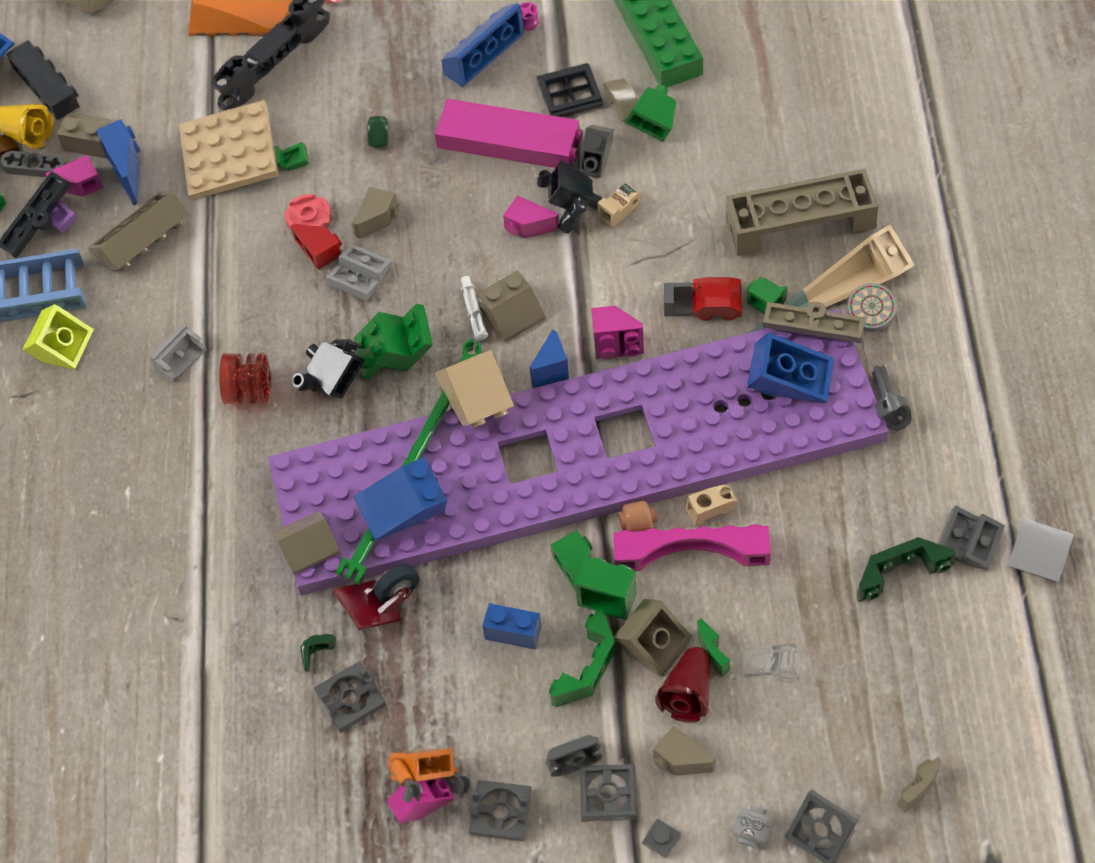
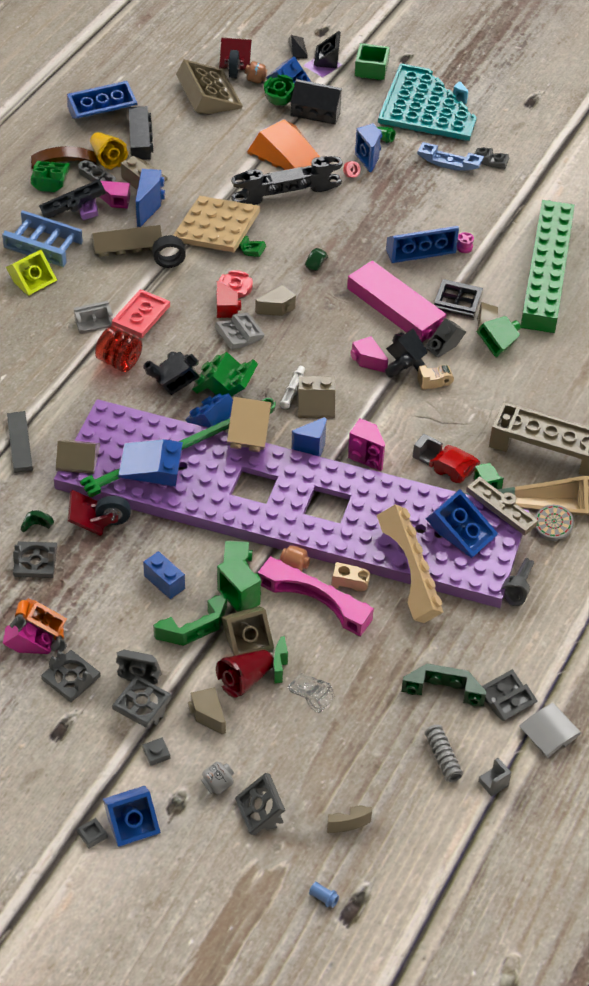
camera: 25 degrees right, 10 degrees down
none -> dark grey tile [7,411,33,473]
none -> coral plate [112,289,170,338]
none -> black tyre [152,235,186,268]
none -> blue slope [185,393,233,428]
none -> tan arch [376,504,444,623]
none -> light grey piece [425,725,463,782]
none -> dark grey panel [478,758,512,796]

